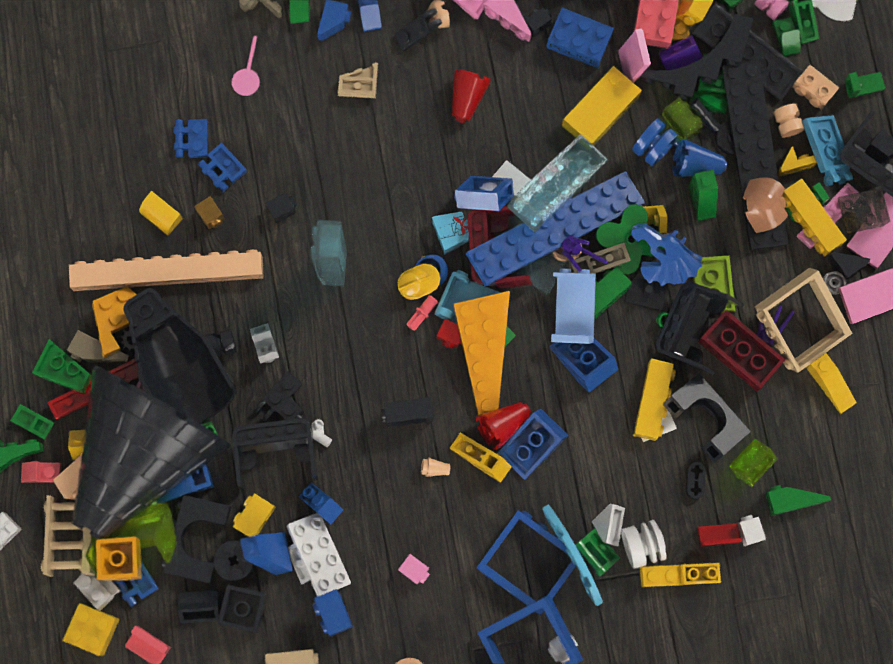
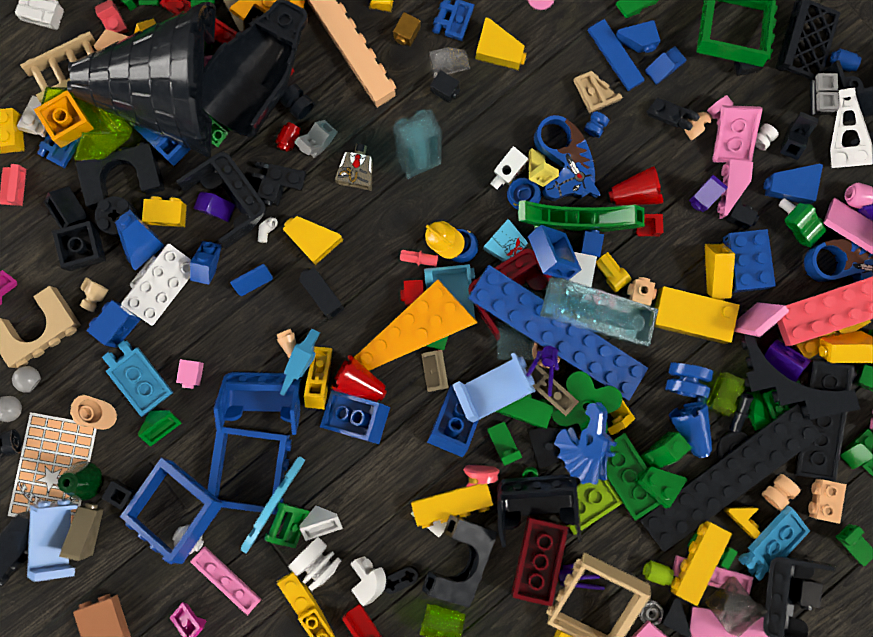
camera: 65 degrees right, 5 degrees up
nougat brick [743,178,788,233] -> none
none -> tan piece [80,277,108,312]
none -> dark azure tile [102,340,174,417]
none -> green slope [138,410,182,447]
none -> bright pink tile [190,547,262,615]
none -> dark purple slope [193,191,236,223]
none -> blue windscreen [214,372,301,435]
none -> blue slope [230,264,273,296]
none -> red brick [275,122,301,152]
none -> dark azure animal [280,329,320,396]
none -> yellow slope [283,216,343,265]
none -> torso [335,144,373,191]
none -> white brick [351,556,386,606]
none -> dark tan hinge [421,350,449,392]
none -> clear slope [429,47,470,77]
none -> coral piece [464,465,499,487]
none -> yellow slope [476,18,527,70]
none -> green bracket [487,422,522,466]
none -> white torso [490,146,529,191]
none -> blue piece [507,178,541,210]
none -> green arch [518,200,645,232]
none -> light yellow bracket [529,149,559,187]
none -> blue animal [534,115,600,201]
none -> blue brick [579,229,604,260]
none -> blue wheel [584,111,609,138]
none -> blue tile [588,19,644,91]
none -> yellow piece [596,252,632,292]
none -> green plate [607,433,661,521]
none -> light nougat brick [627,277,657,308]
none -> red panel [636,214,664,237]
none -> green wing [638,467,688,509]
none -> lime brick [643,561,674,586]
none -> slope [689,175,728,212]
none -> yellow slope [705,244,735,301]

